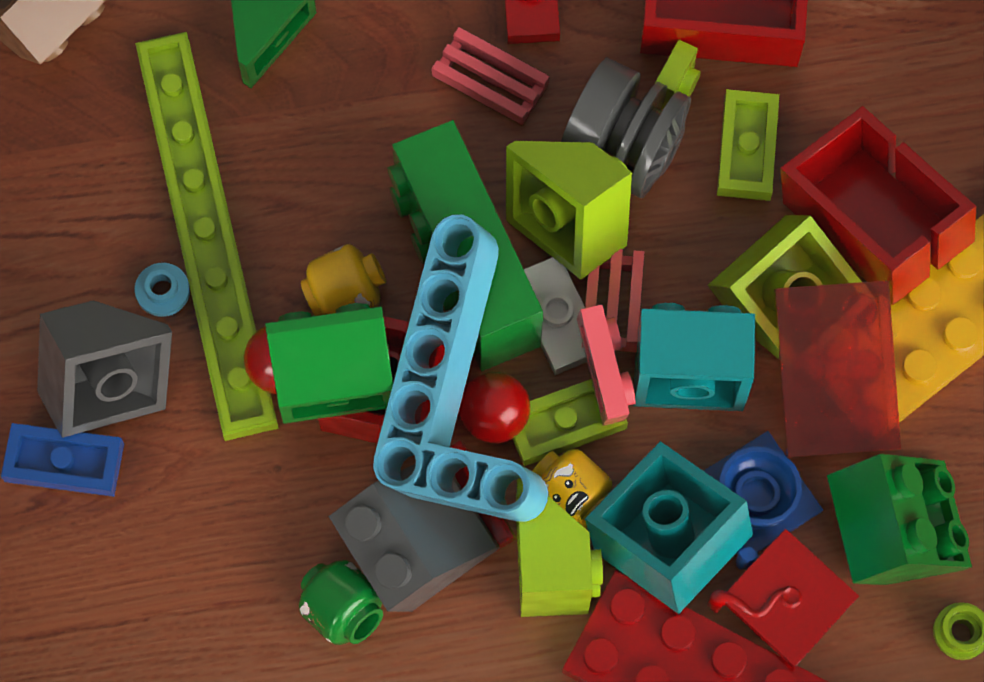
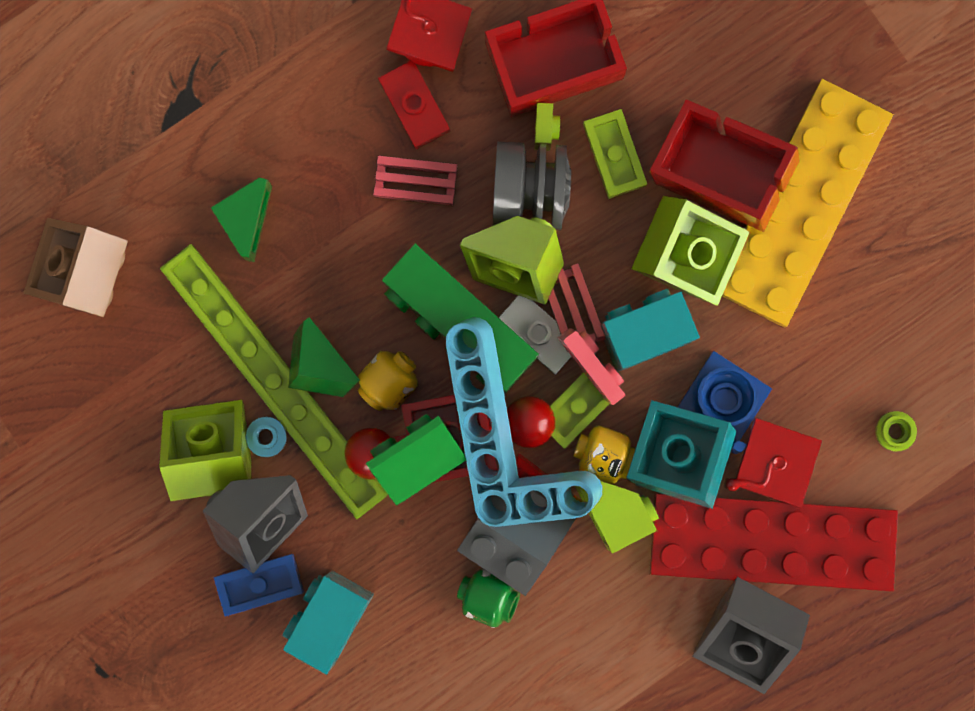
camera: 20 degrees left, 15 degrees up
clear red plate [774,280,901,457] -> none
green slope [827,454,972,585] -> none
none -> lime slope [159,400,251,501]
none -> teal brick [282,570,374,675]
none -> green slope [288,317,360,397]

